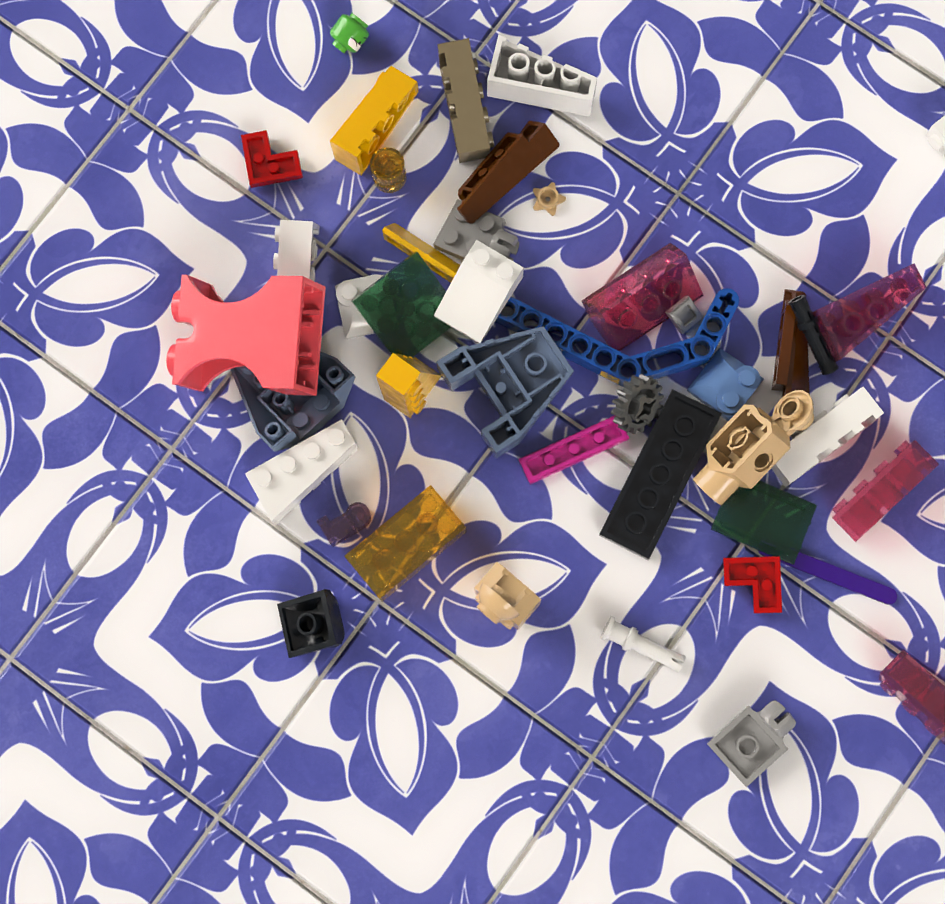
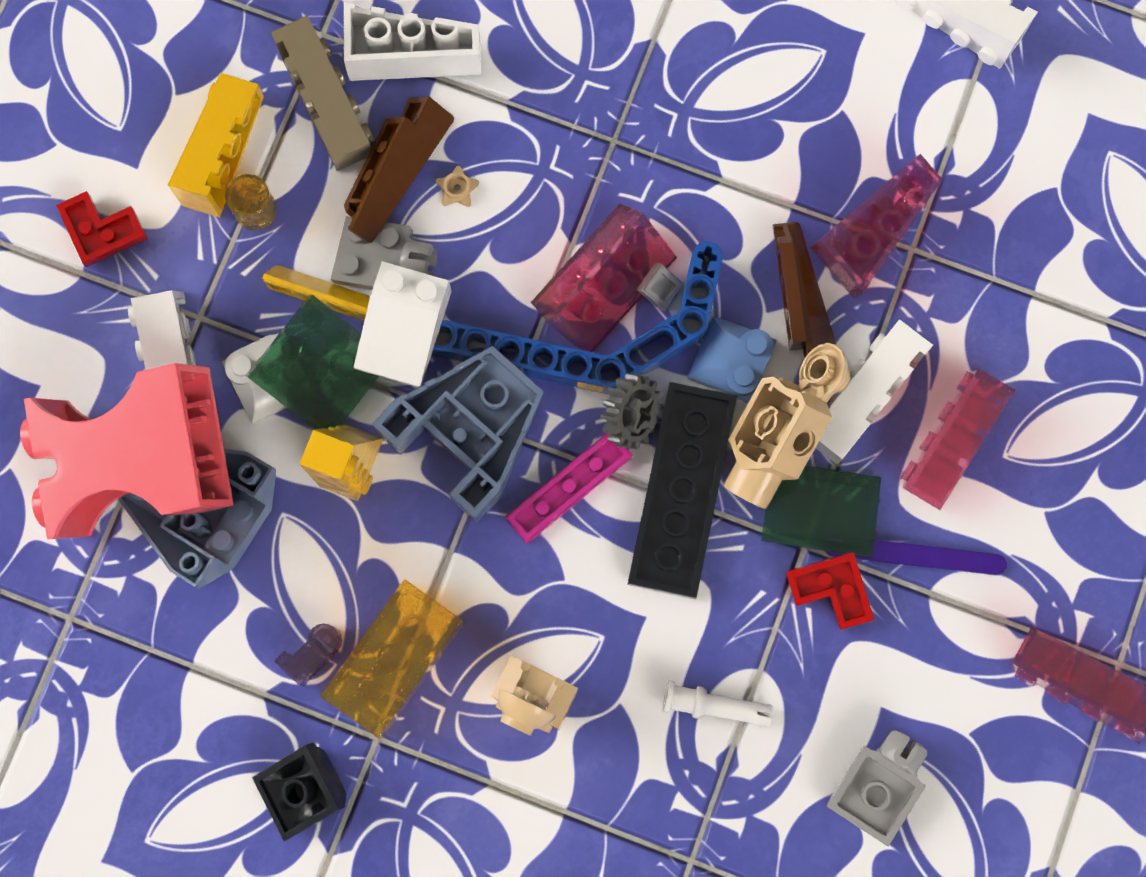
camera: 20 degrees left, 0 degrees up
white wedge [245,419,358,526] -> none
bright green head [330,13,369,53] -> none
black pin [788,295,839,375] -> none

